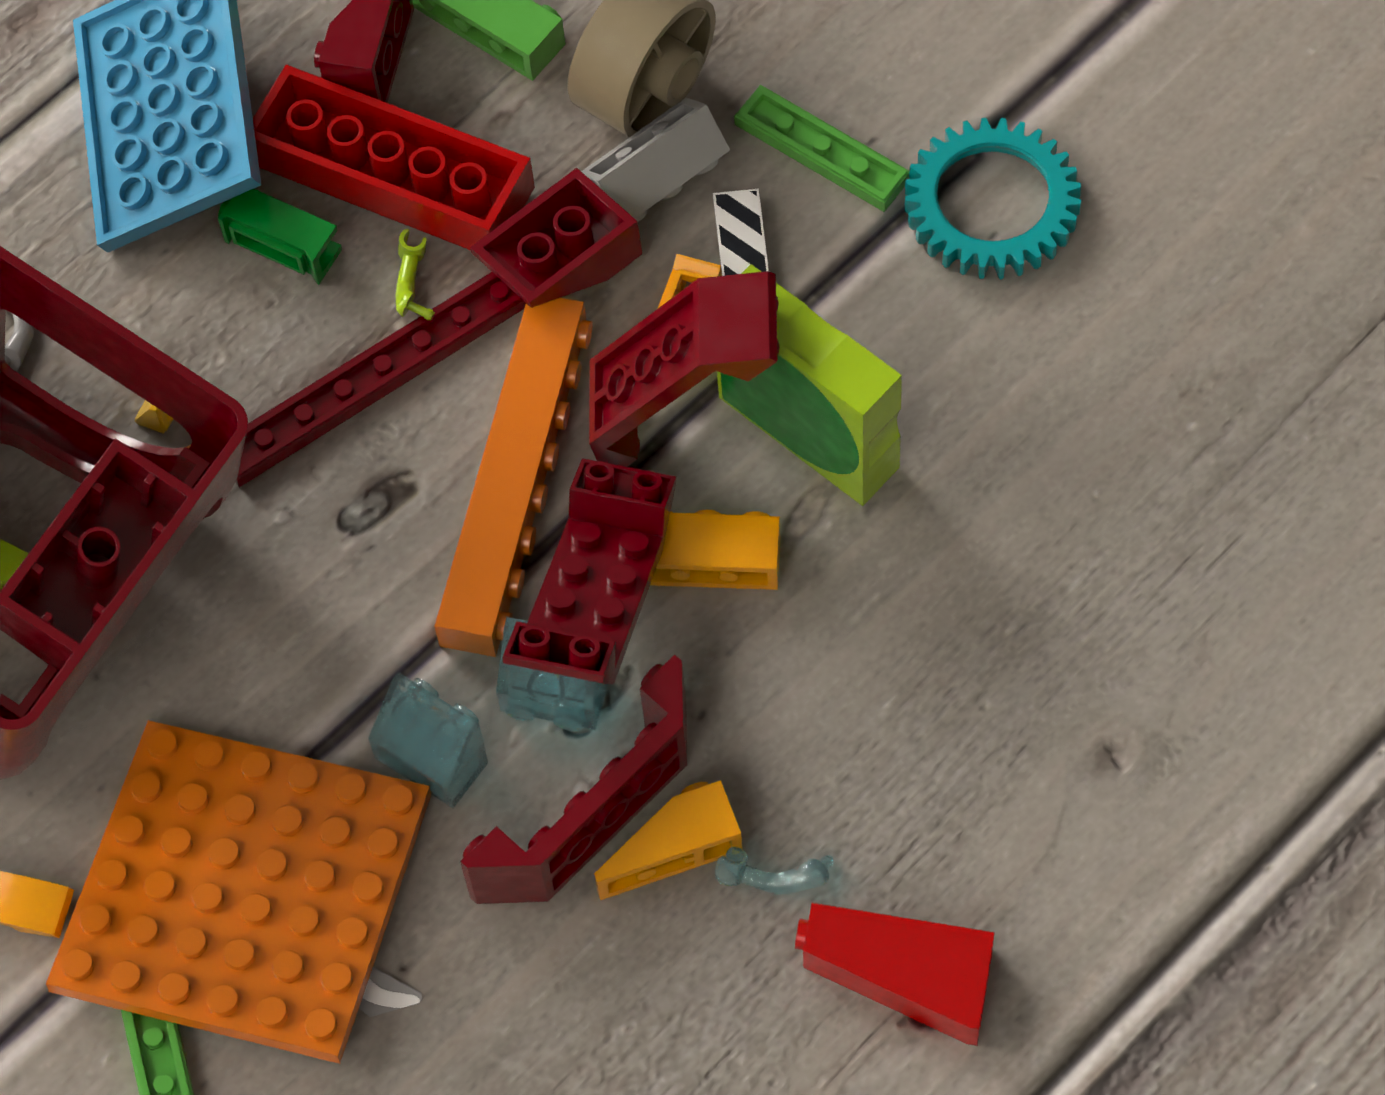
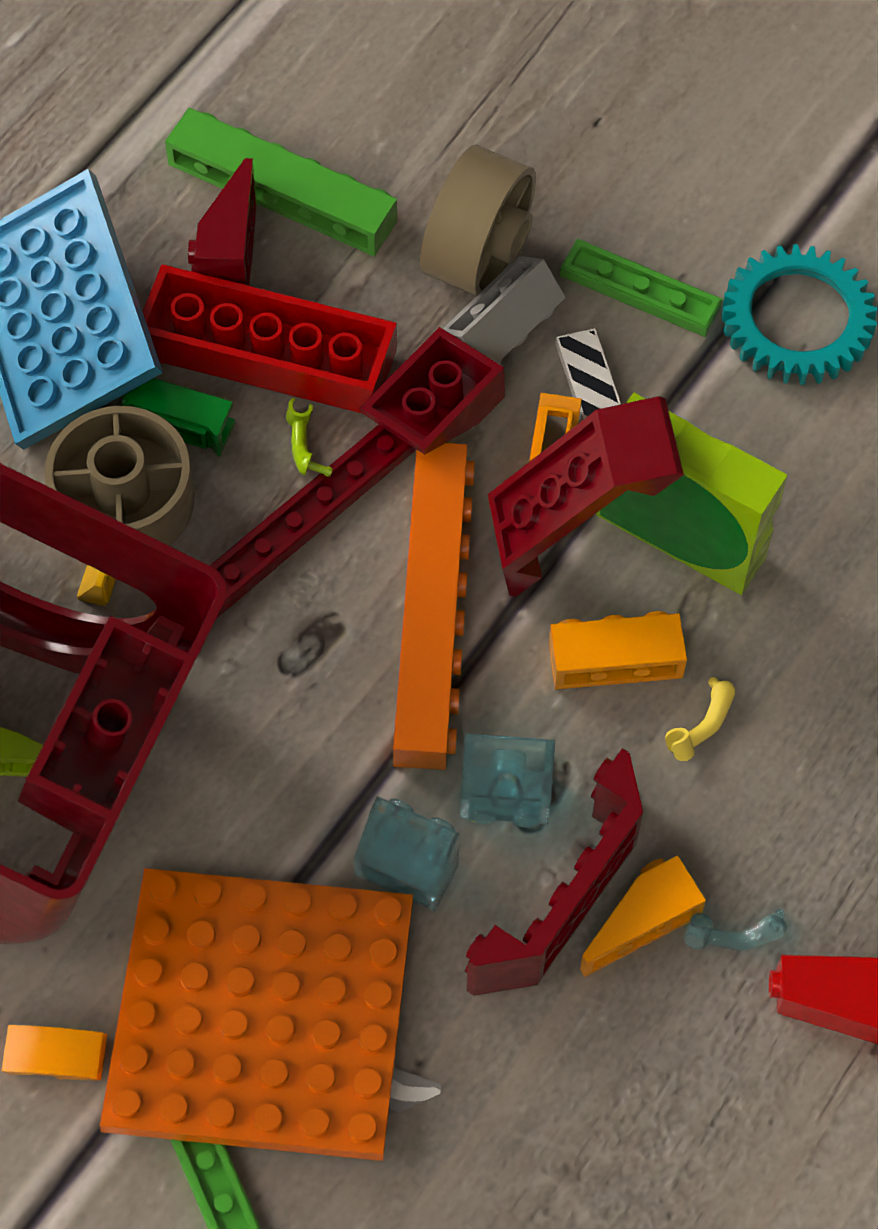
camera: 15 degrees left, 0 degrees up
dark red slope [503,458,676,685] -> none
none -> dark tan piece [45,406,195,546]
none -> light yellow piece [665,677,735,761]

